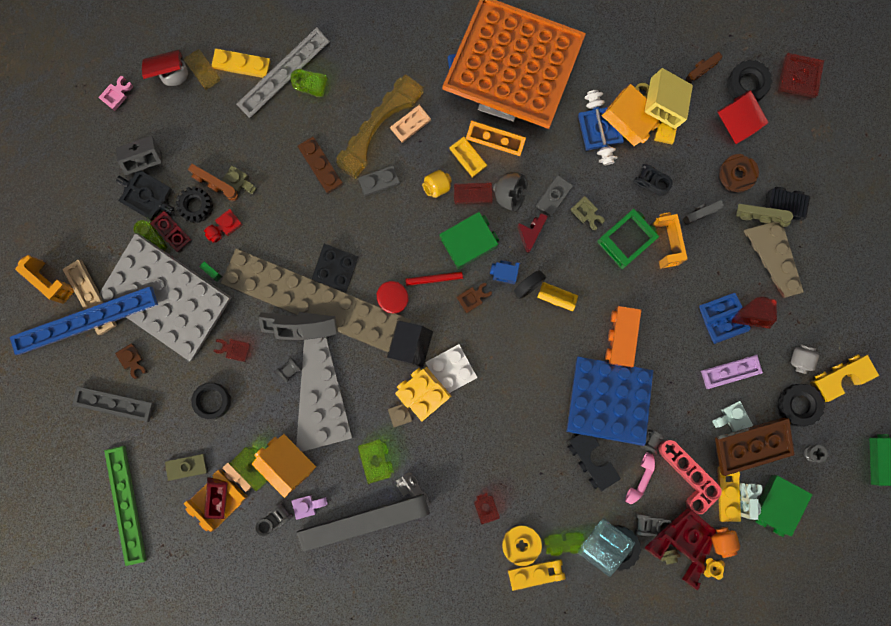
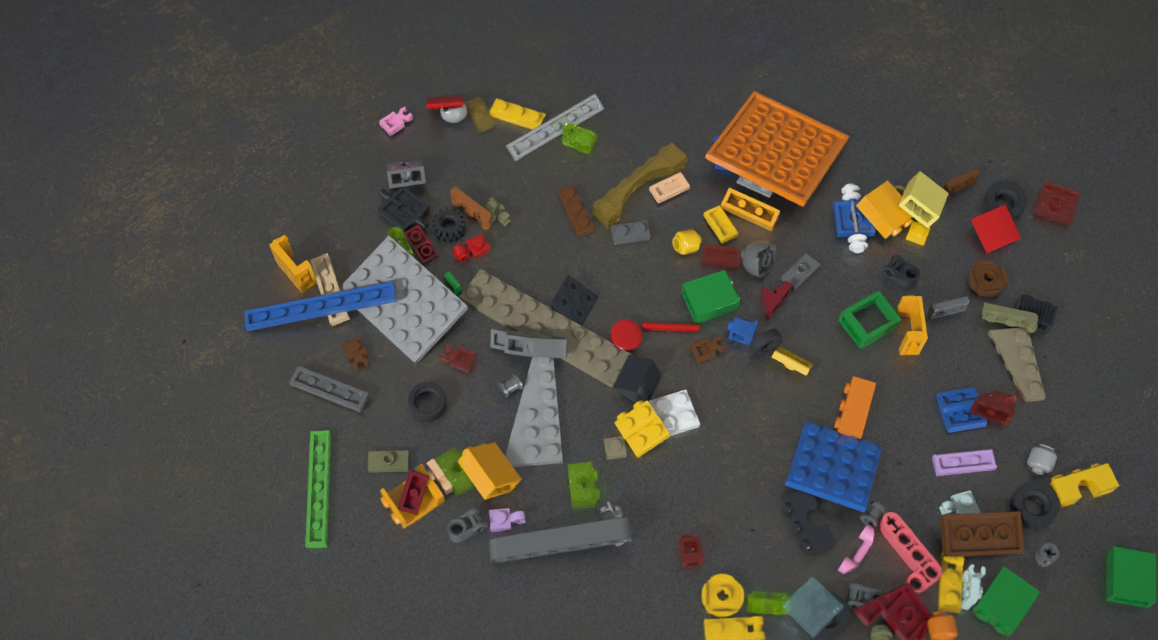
camera: 10 degrees right, 20 degrees down
olive plate [571,196,605,231] -> none

